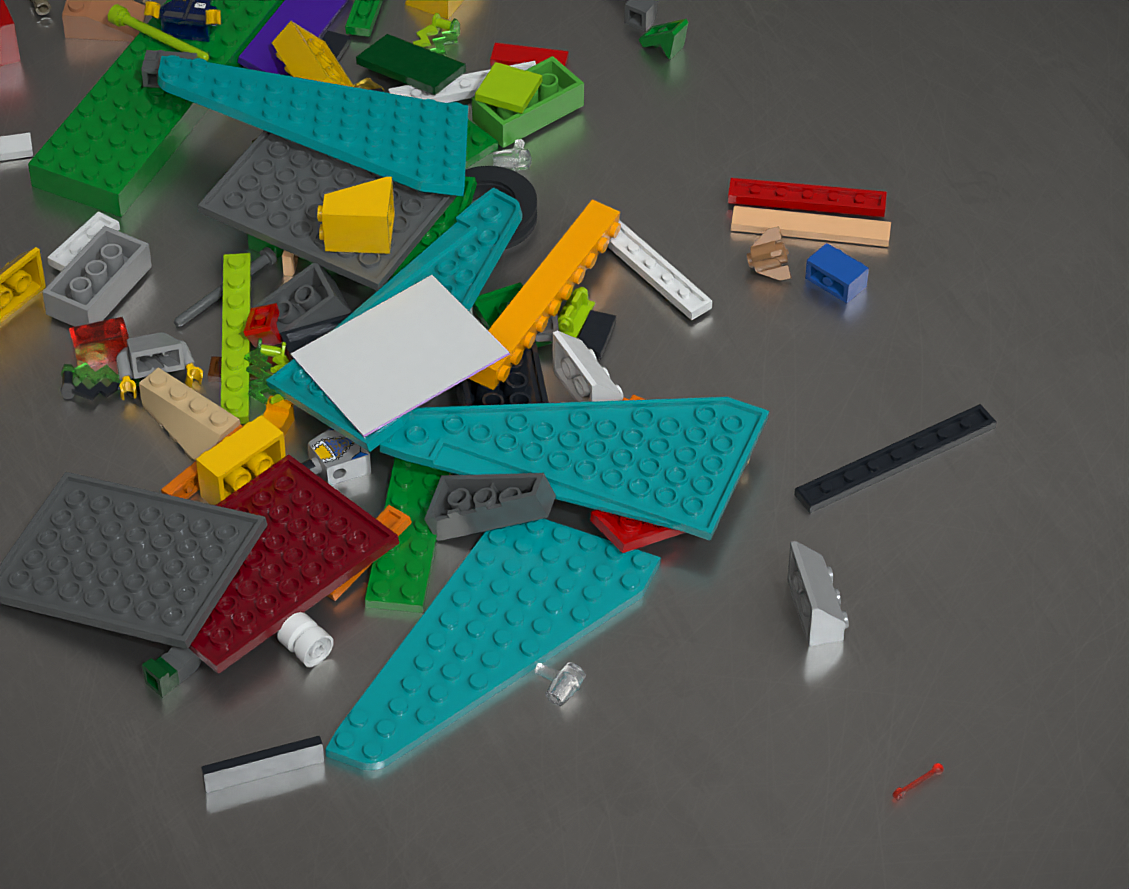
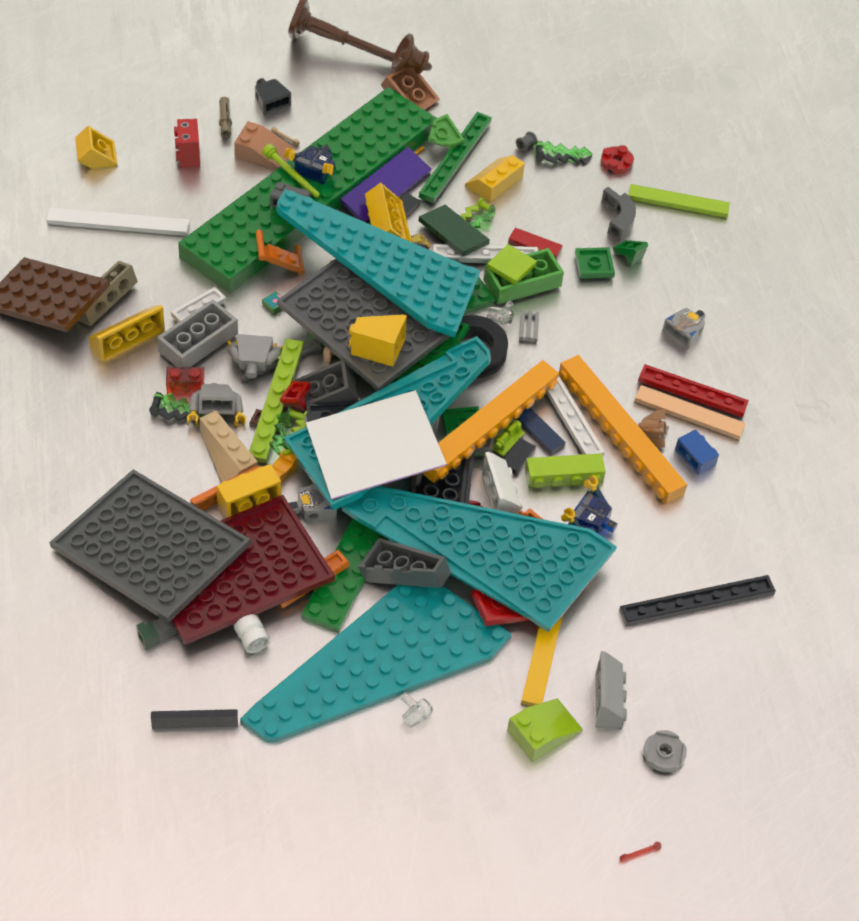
camera: 10 degrees right, 5 degrees up
none -> light grey torso [228,334,284,378]
none -> orange plate [256,230,305,275]
none -> tile [262,291,282,314]
none -> lime slope [507,698,583,762]
none -> dark blue tile [514,408,566,455]
none -> light grey tile [519,310,539,343]
none -> yellow tile [521,615,563,706]
none -> lime brick [525,453,606,488]
none -> light orange brick [559,355,687,504]
none -> torso [561,475,618,534]
none -> green plate [575,247,615,279]
none -> light grey plate [643,730,687,772]
none -> light grey torso [662,308,705,350]

